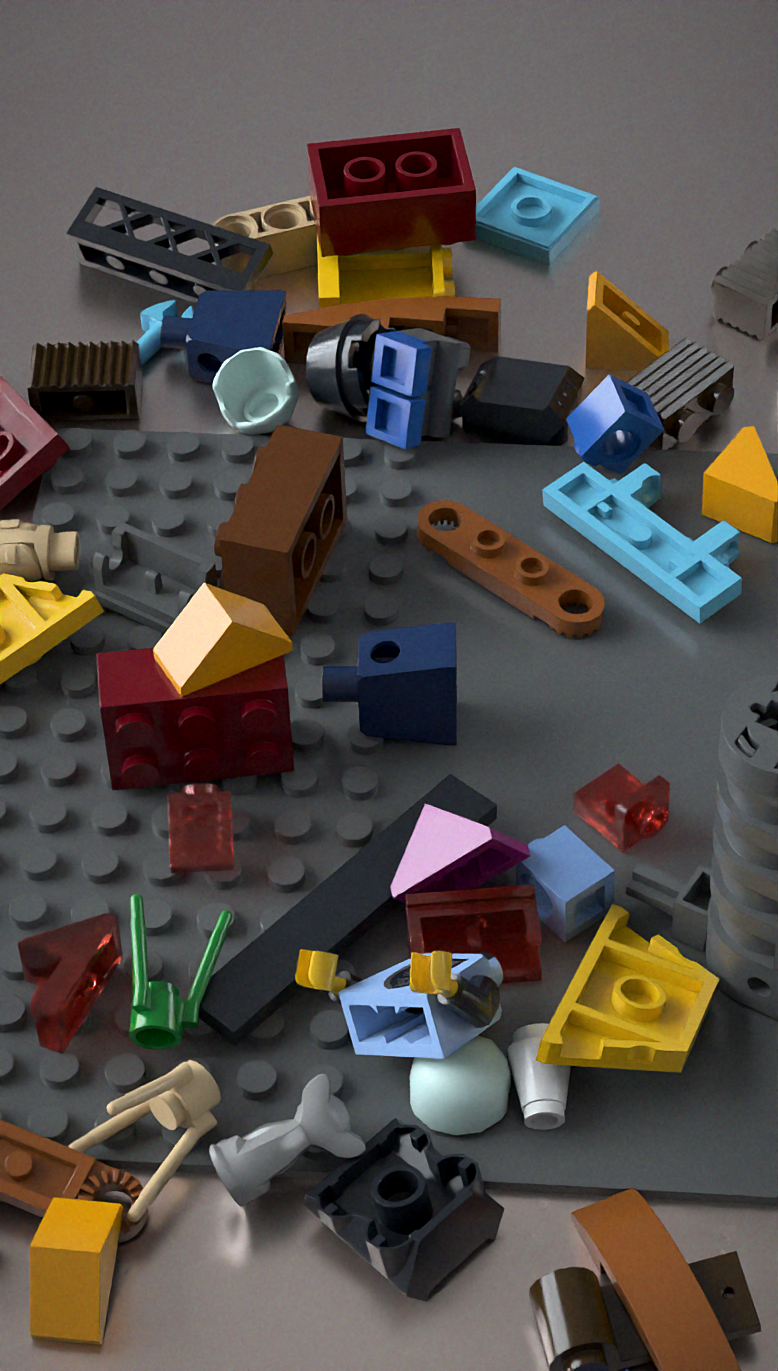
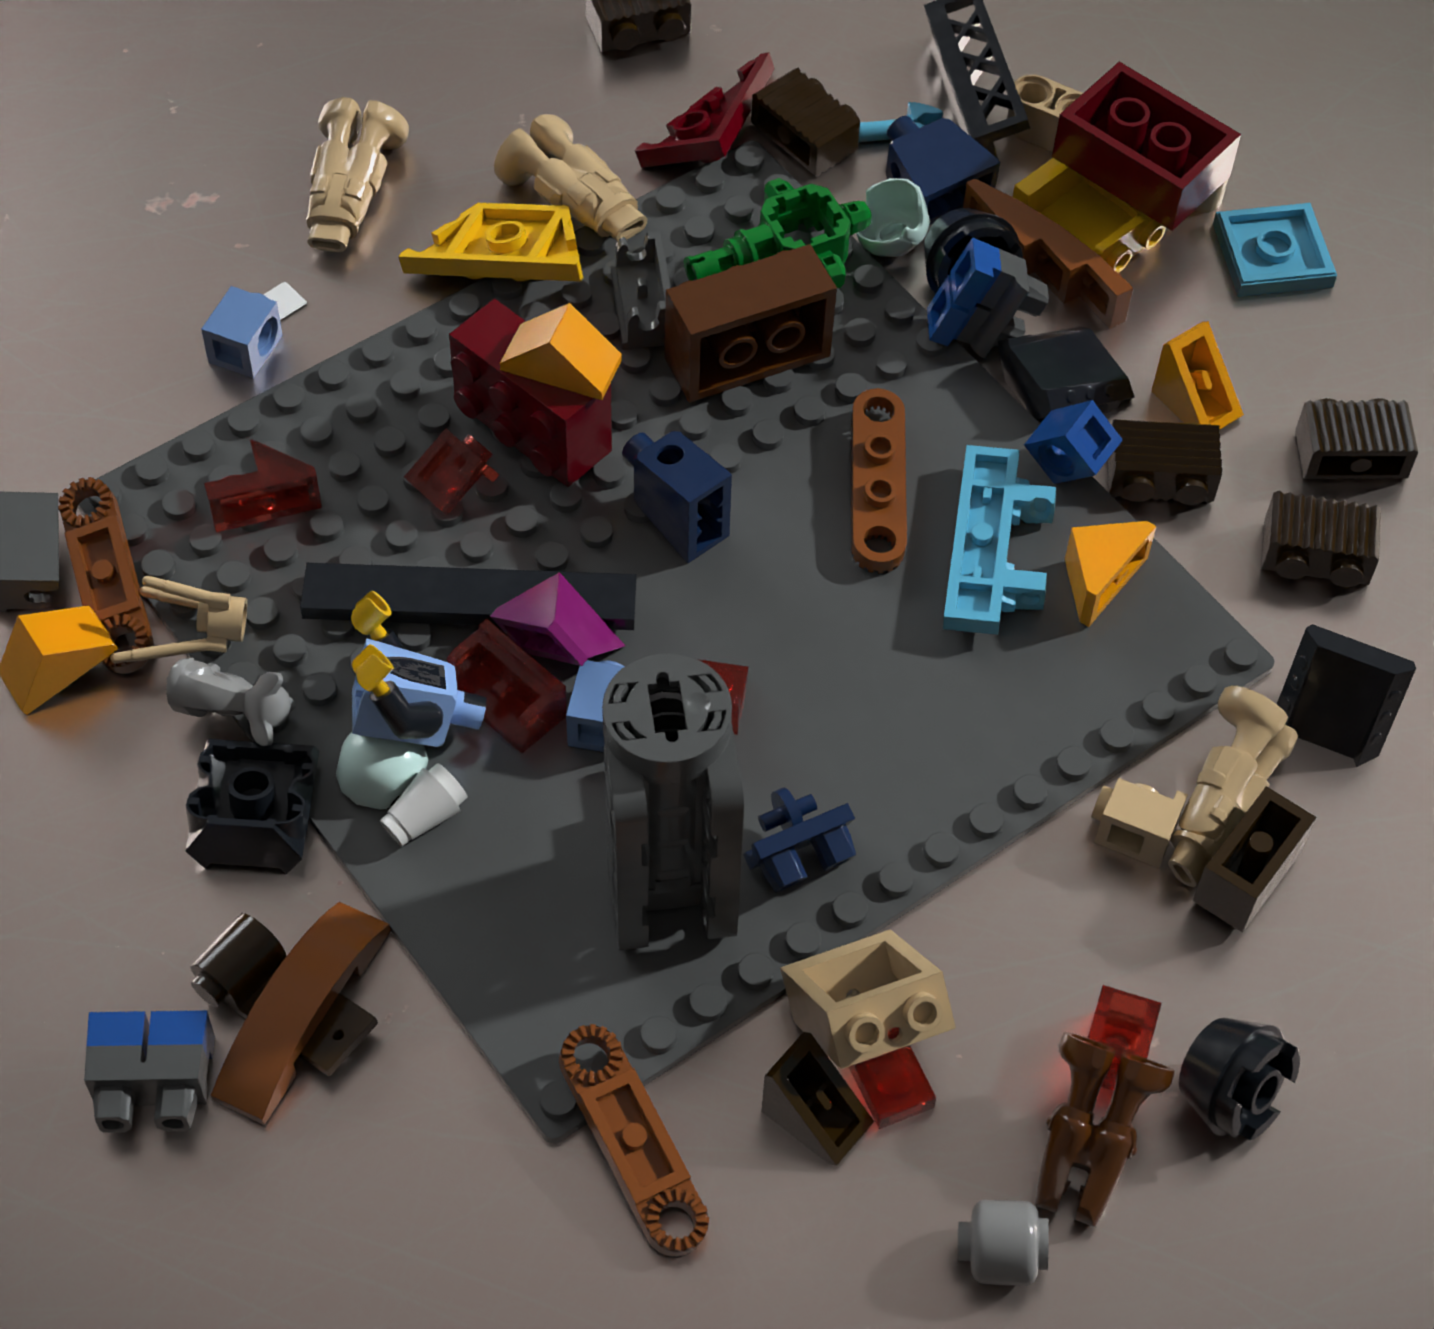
camera: 45 degrees right, 10 degrees up
green plant [129,894,233,1050] -> none
yellow wing [535,904,719,1073] -> none
none -> green piece [684,178,872,289]

